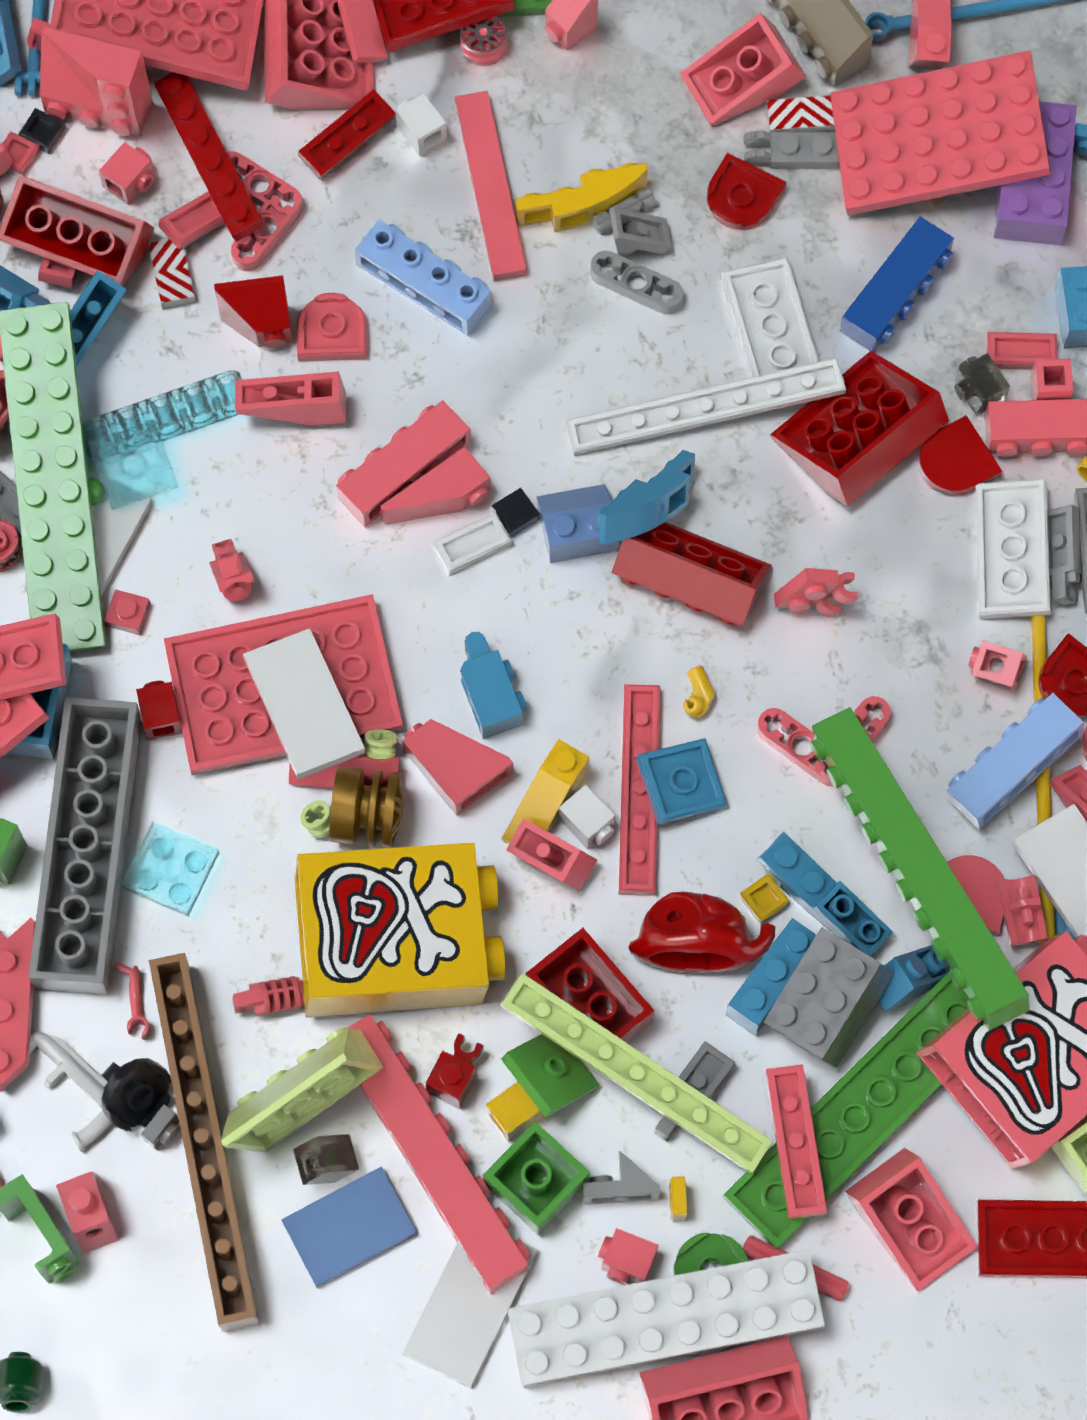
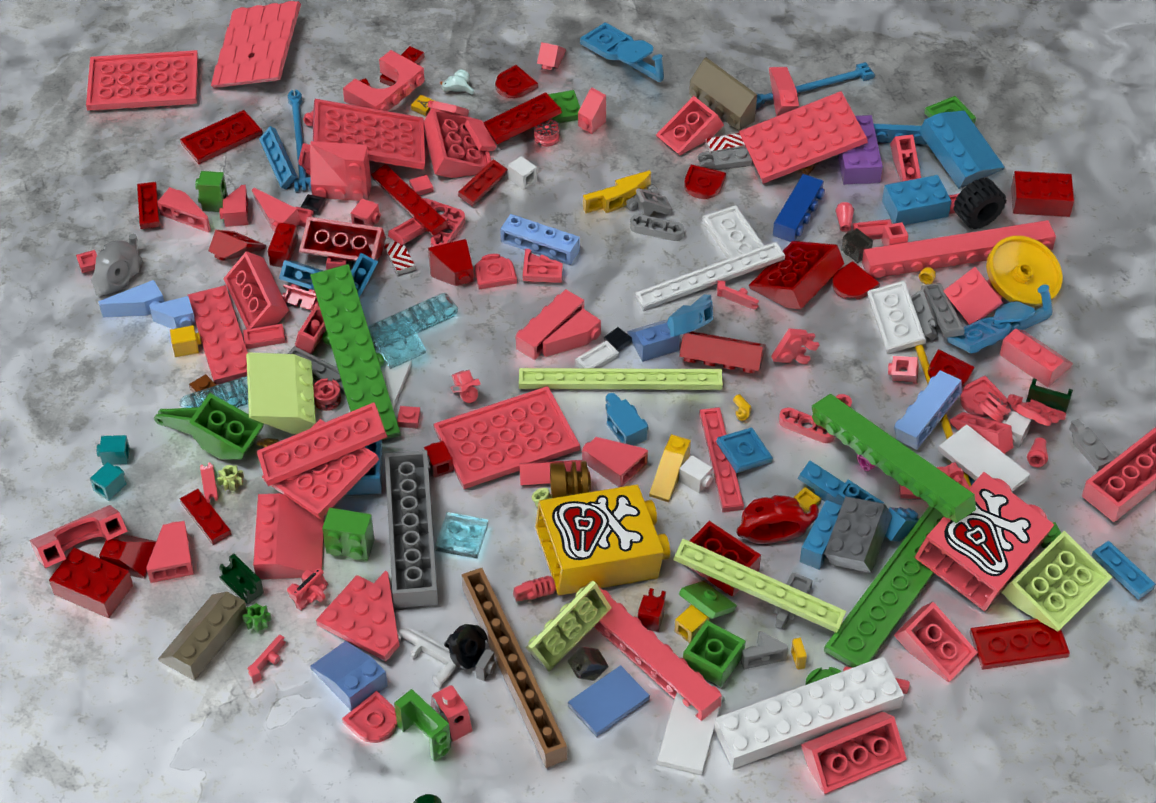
camera: 10 degrees left, 20 degrees down
coral piece [114,963,151,1040] -> none
coral slope [235,371,346,426] -> none
white tile [243,628,365,779] -> none
yellowish green bush [364,729,397,759] -> none
coral tile [455,91,527,281] -> none
coral slope [506,818,597,892] -> none
coral brick [598,1228,659,1285] -> none
coral plate [765,1064,827,1220] -> none
none -> coral tile [409,175,434,196]
none -> yellowish green plate [519,368,723,390]
none -> coral wing [523,249,563,283]
none -> coral piece [717,281,759,310]
none -> coral cone [835,202,854,232]

